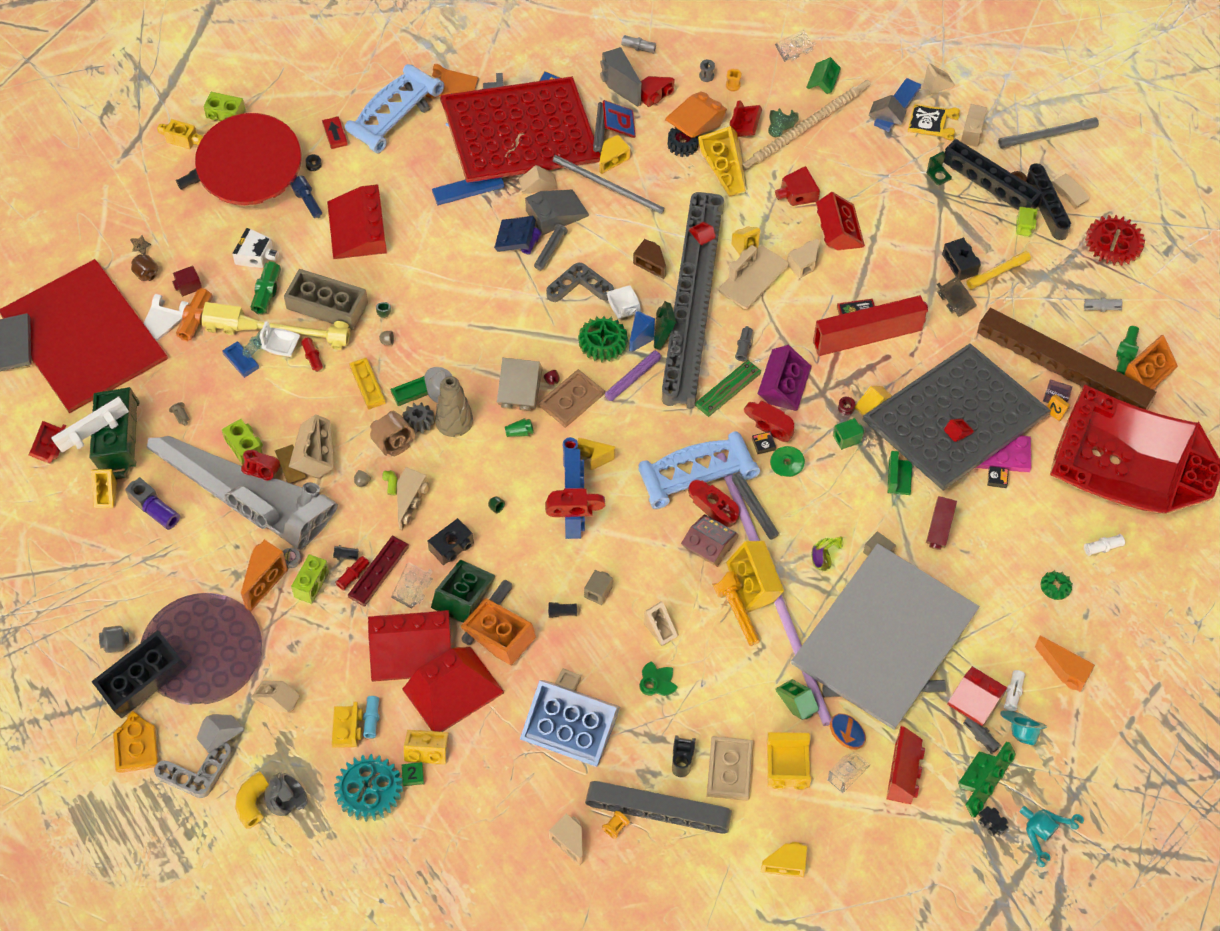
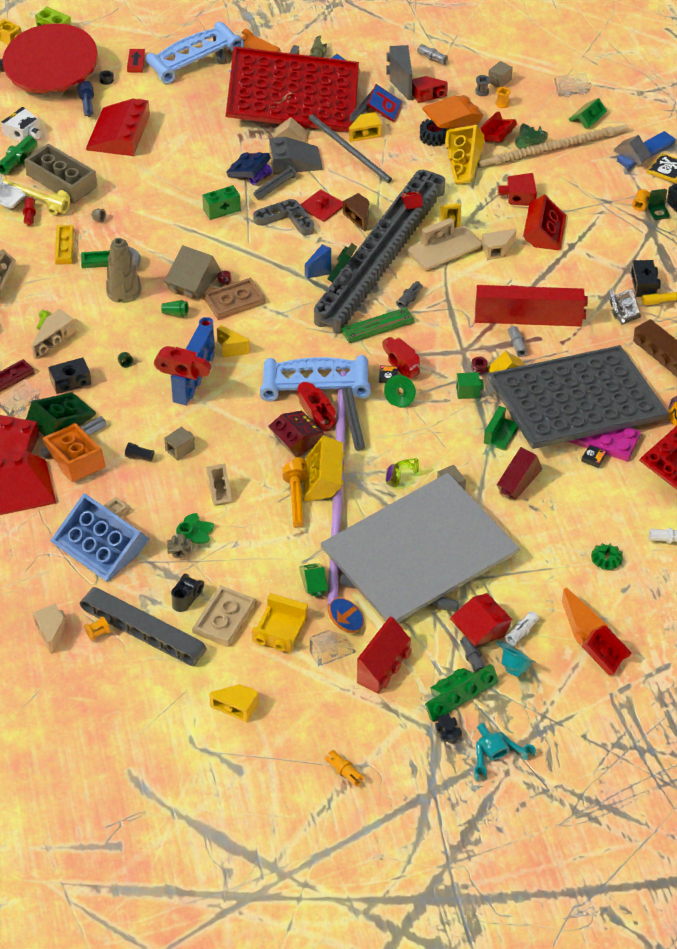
camera: 20 degrees right, 10 degrees down
dark tan hinge [354,470,371,487] -> none
medium nougat brick [370,410,415,456] -> none
dark green hinge [376,302,391,318] -> none
dark grey gear [402,402,434,435] -> none
blue tile [432,177,504,206] -> none
green gear [578,316,628,362] -> none
medium lavender axle [605,350,661,401] -> none
white piece [607,285,641,319] -> none
magenta slope [757,344,811,411] -> none
red slope [944,419,974,442] -> none
none -> dark tan gear [167,534,191,559]
none -> green brick [202,185,241,220]
none -> red piece [300,189,343,222]
none -> olive piece [309,35,327,57]
none -> light orange pin [325,750,364,787]
none -> dark tan brick [488,61,513,88]
none -> light grey axle [508,325,528,357]
none -> red bracket [581,625,632,676]
none -> light orange bush [632,189,650,211]

